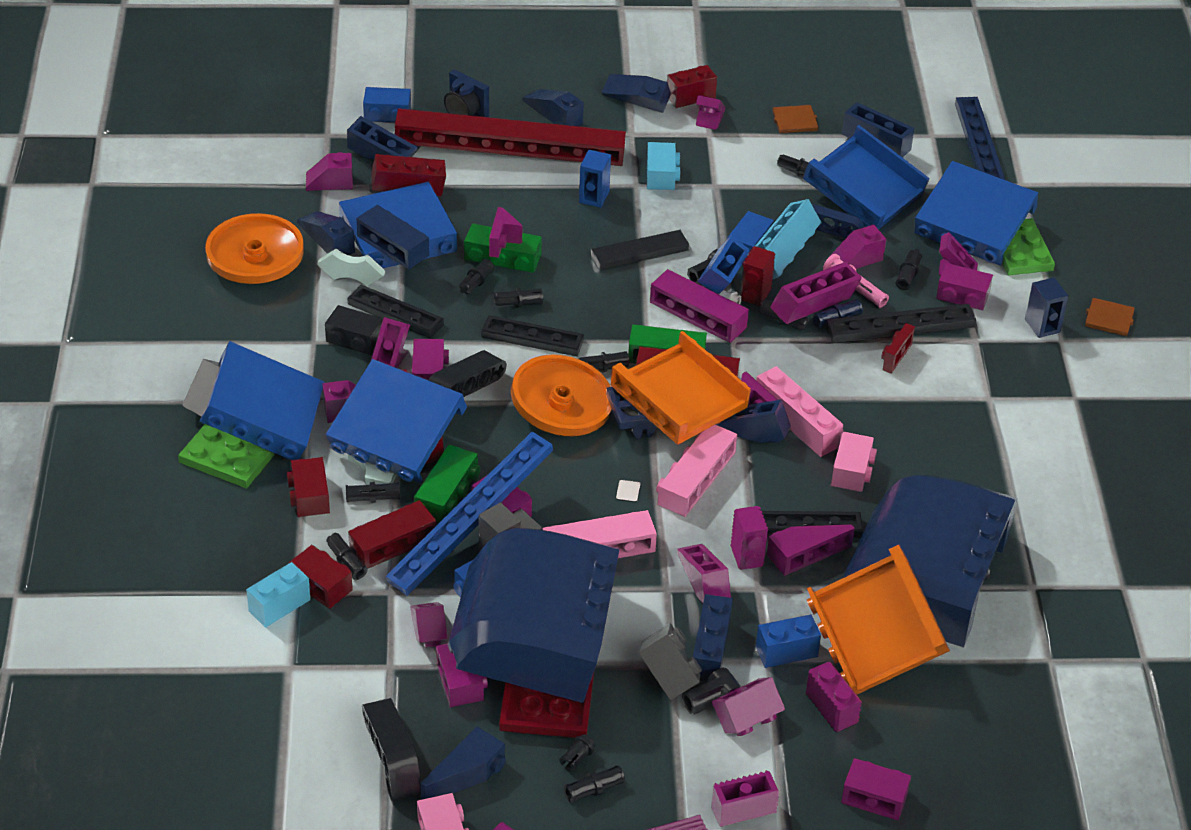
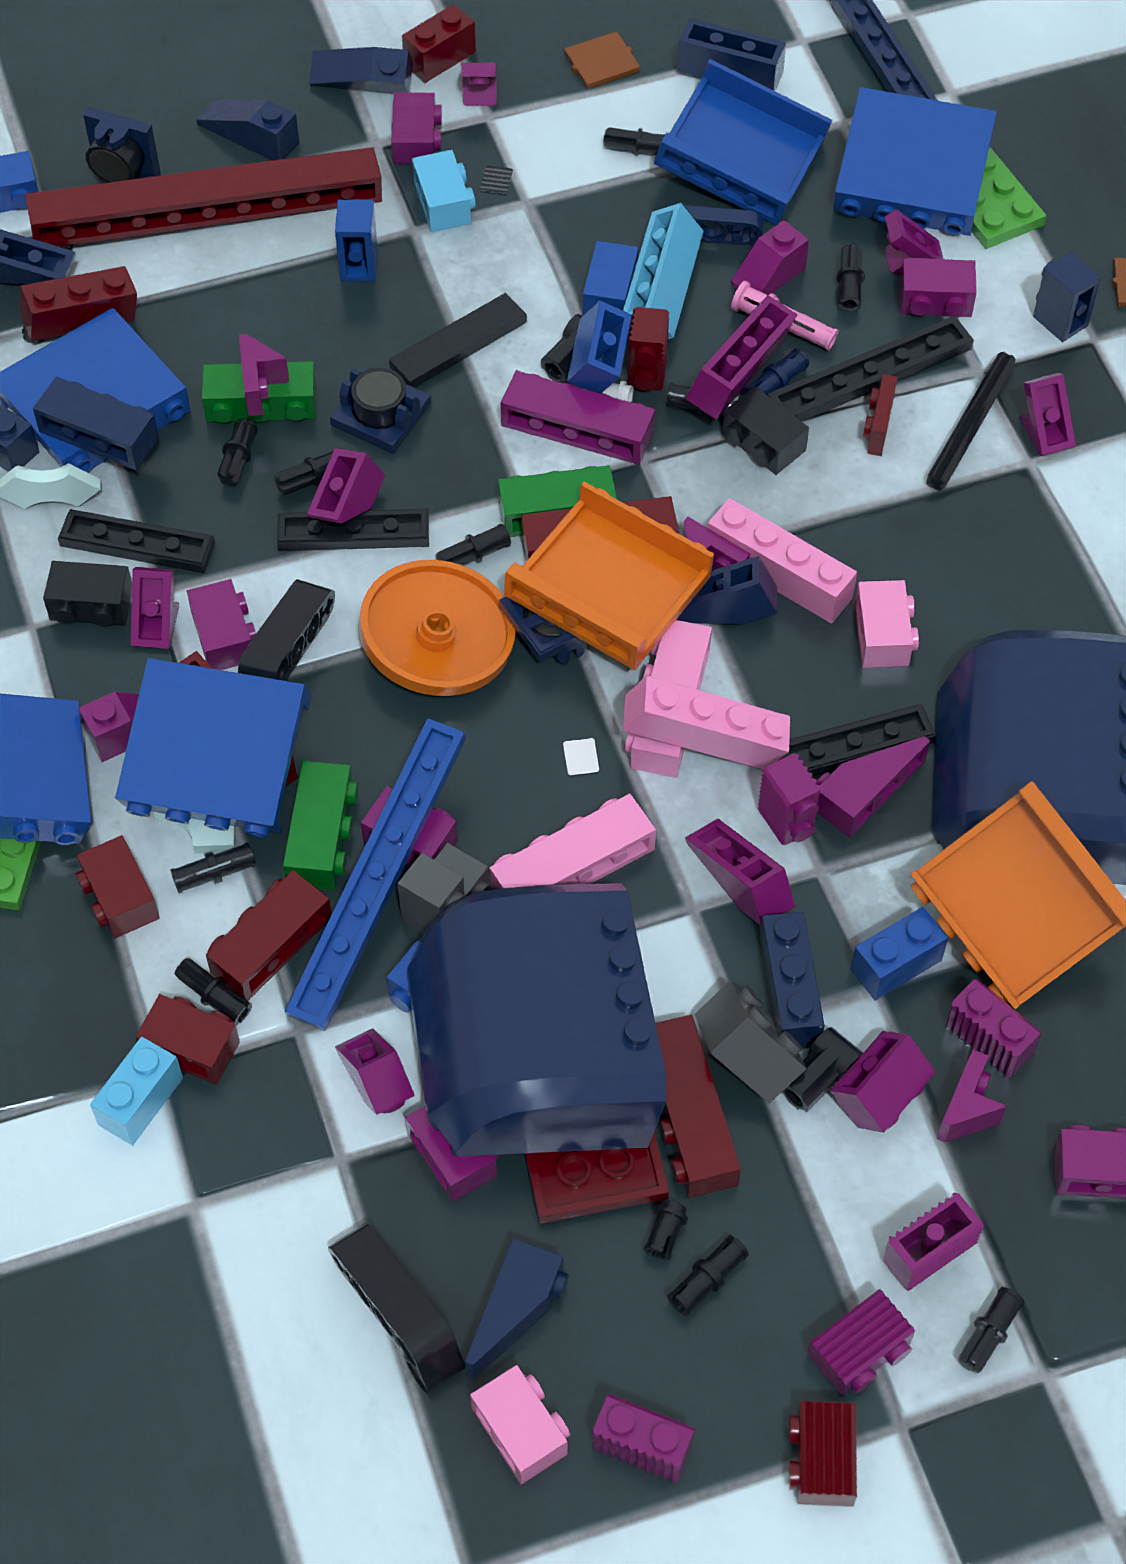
camera: 15 degrees left, 15 degrees up
none -> magenta slope [307,448,386,523]
none -> piece [330,367,431,454]
none -> magenta brick [392,93,442,165]
none -> sticker [480,165,513,194]
none -> bright pink brick [623,676,790,769]
none -> dark red brick [656,1014,741,1198]
none -> black brick [722,386,809,475]
none -> black axle [926,352,1016,490]
none -> magenta slope [937,1050,1006,1142]
none -> magenta slope [1019,373,1076,456]

